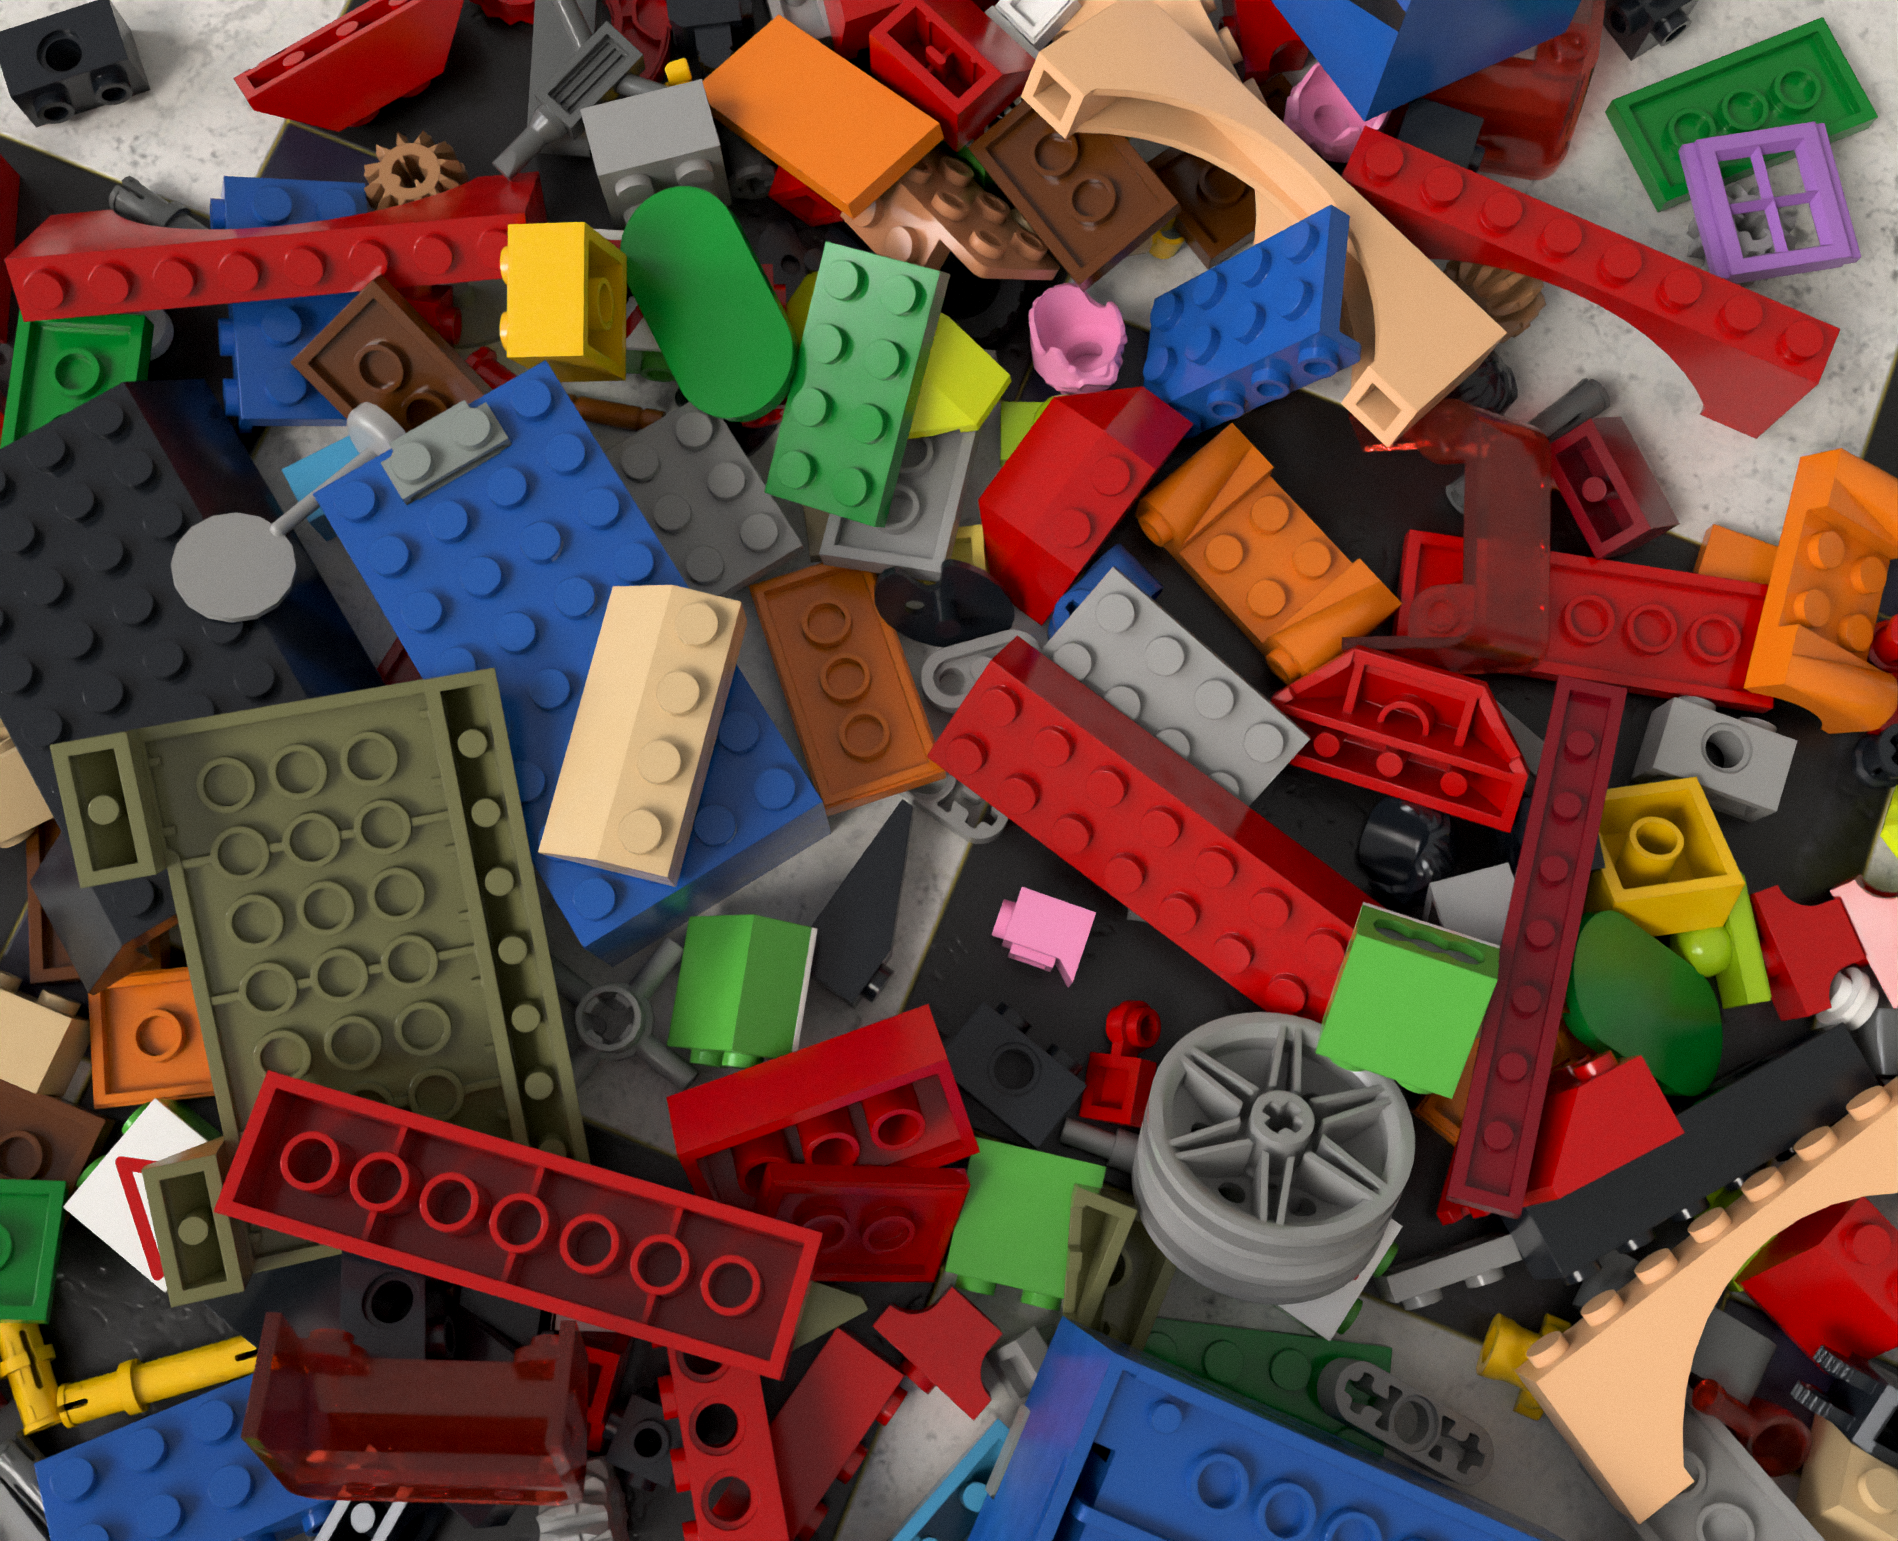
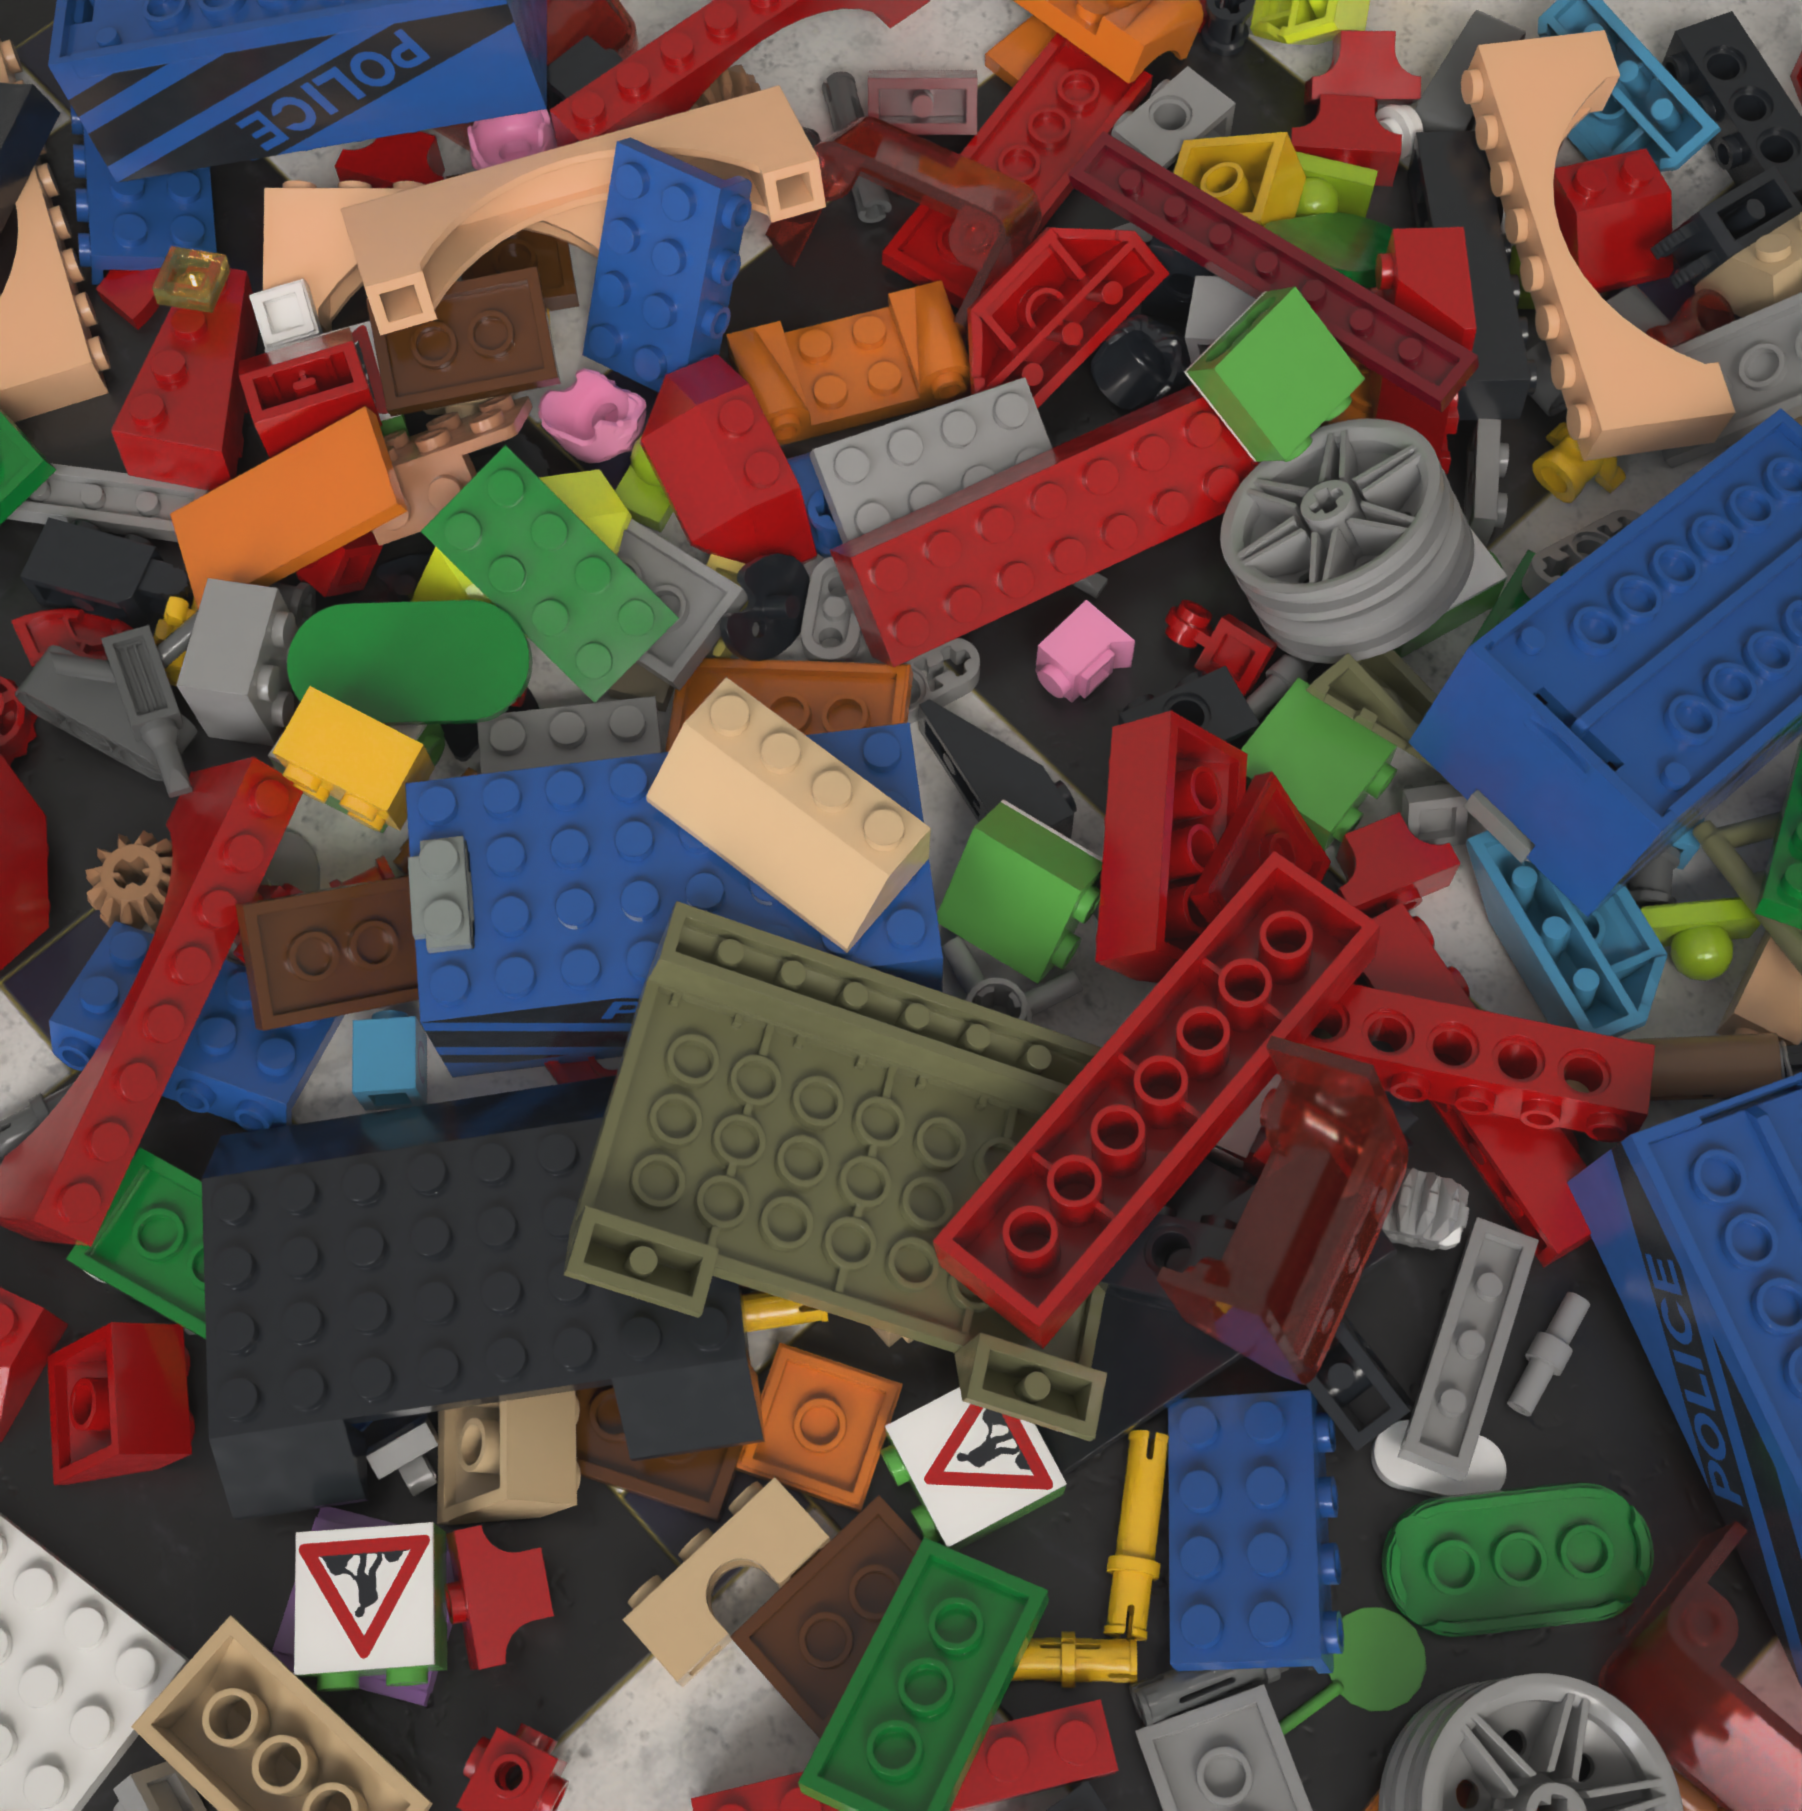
camera: 60 degrees left, 10 degrees down
light grey piece [171,402,406,623] -> none

